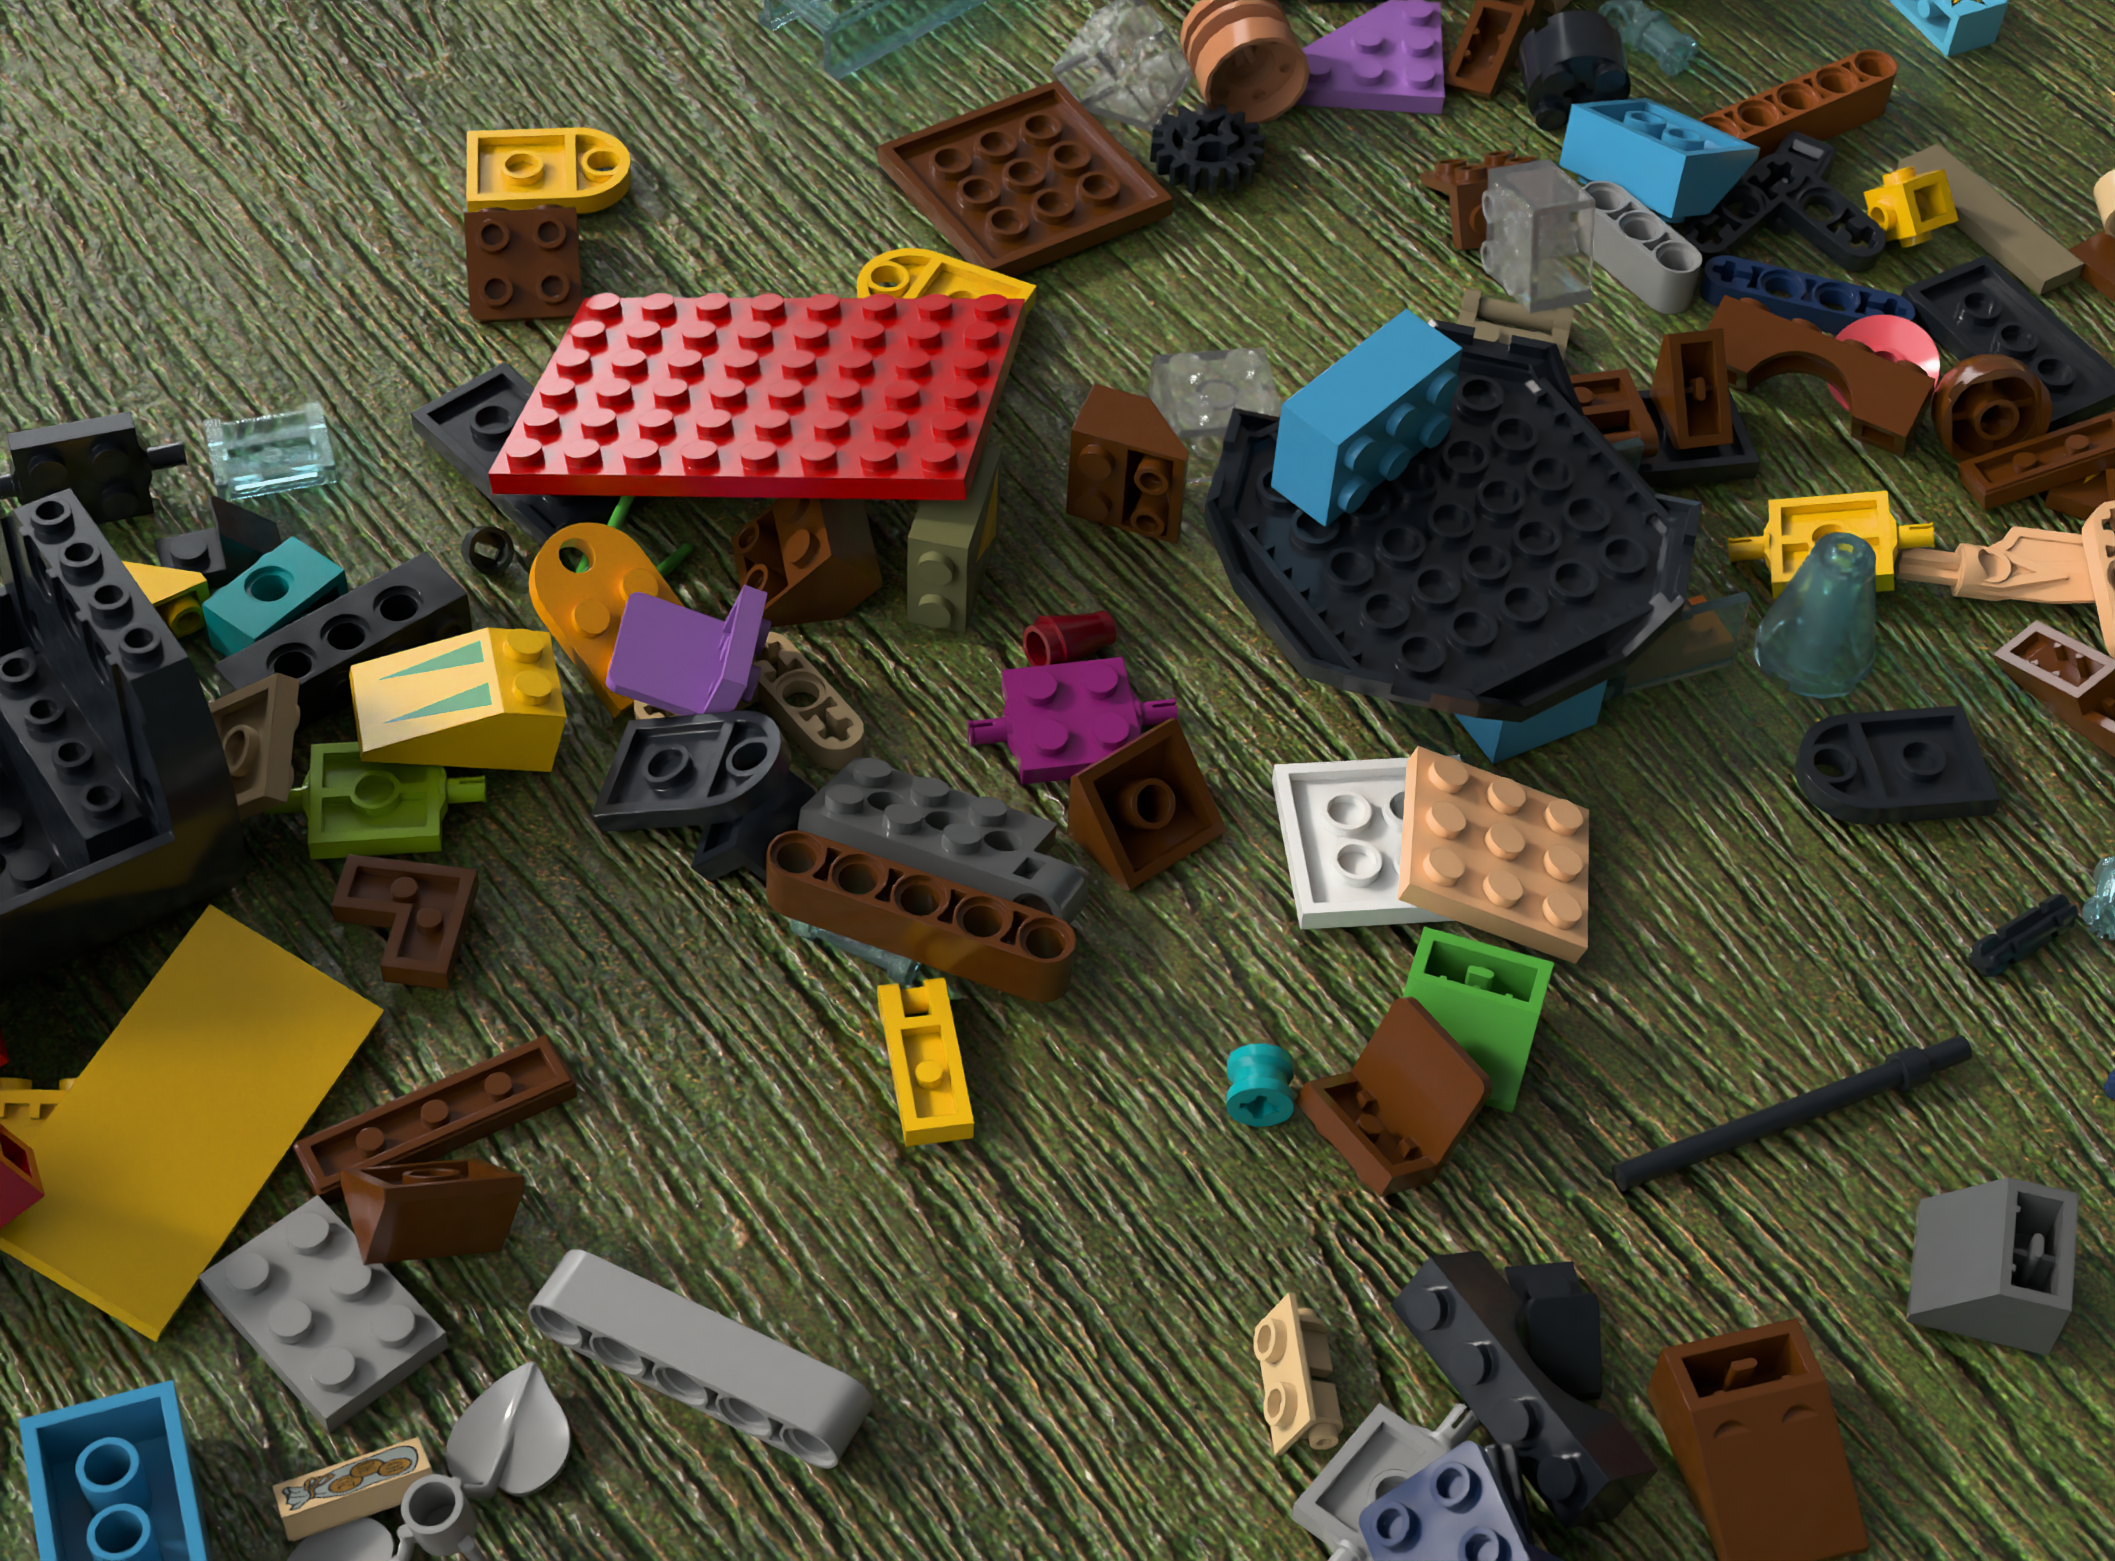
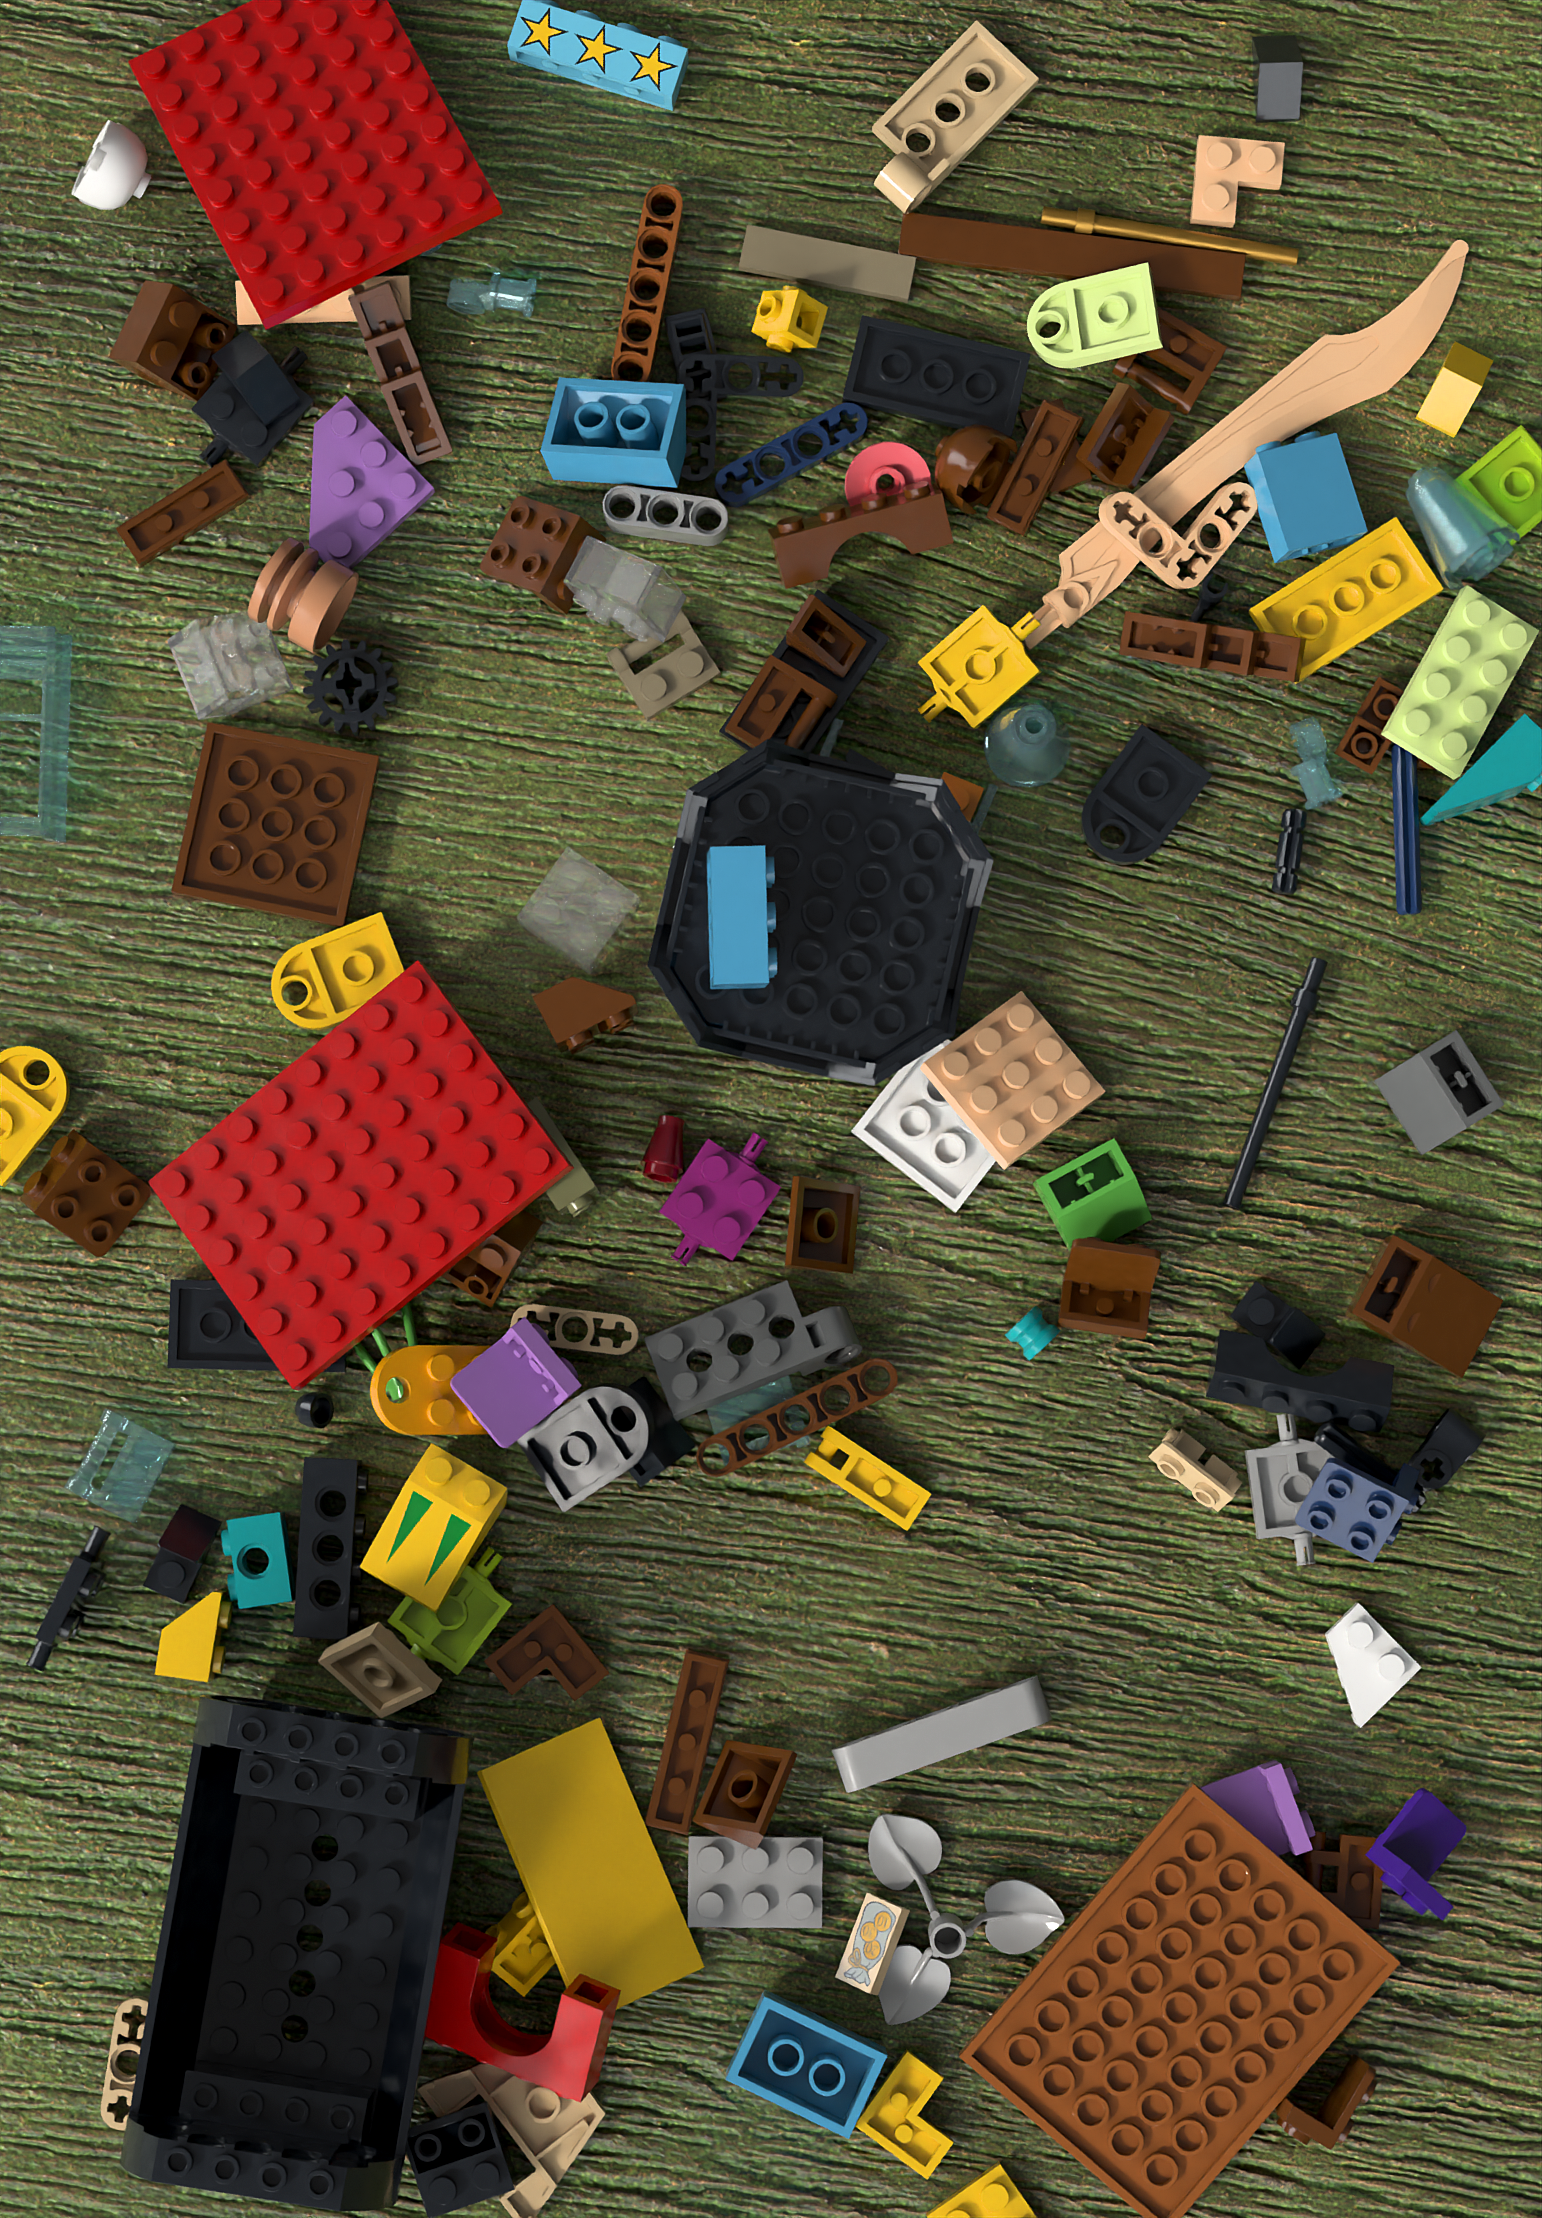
camera: 45 degrees left, 35 degrees up
black brick [1519,10,1631,131] -> none

